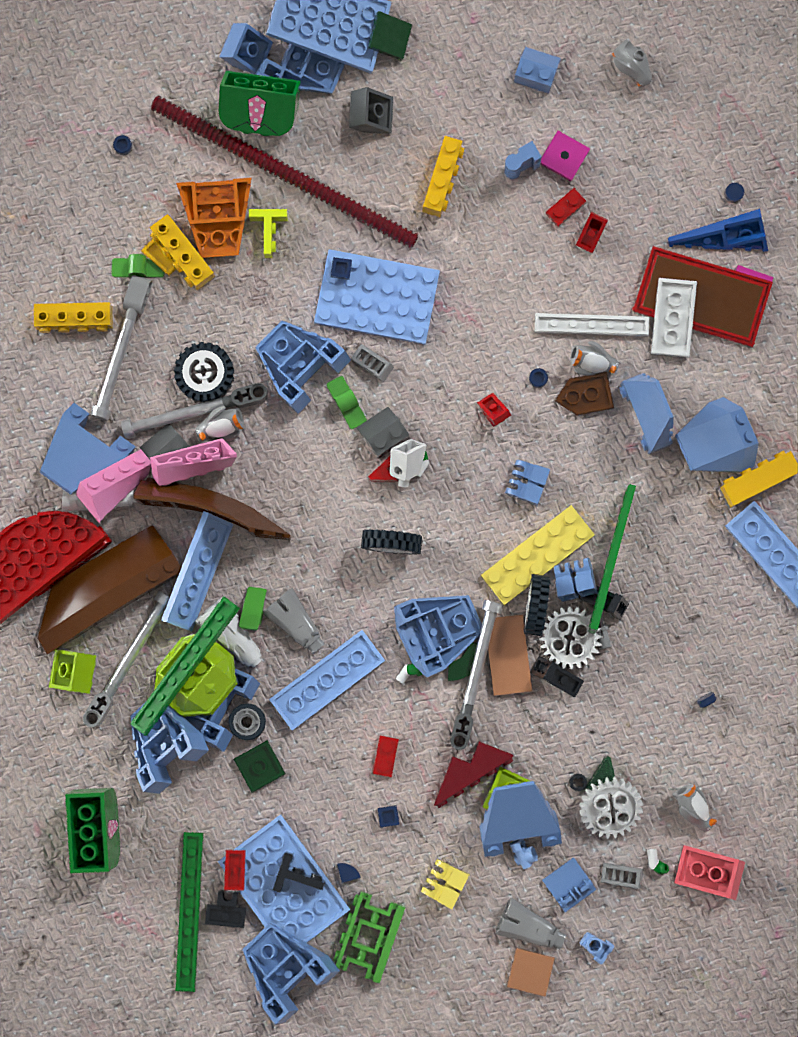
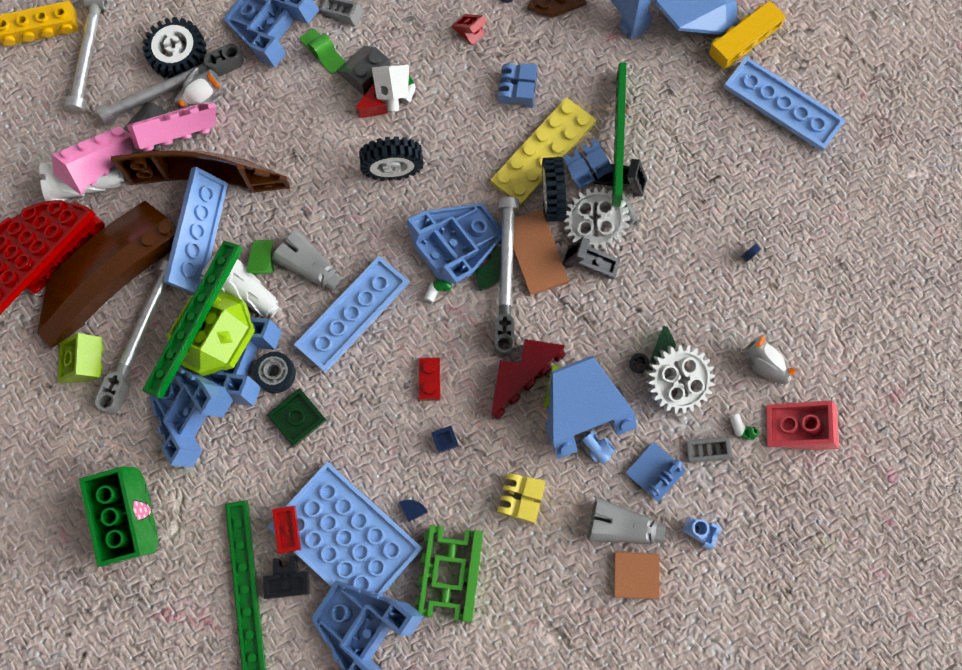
camera: 10 degrees left, 10 degrees down
medium blue wedge [40,403,136,495] -> none
black bracket [273,851,326,893] -> none

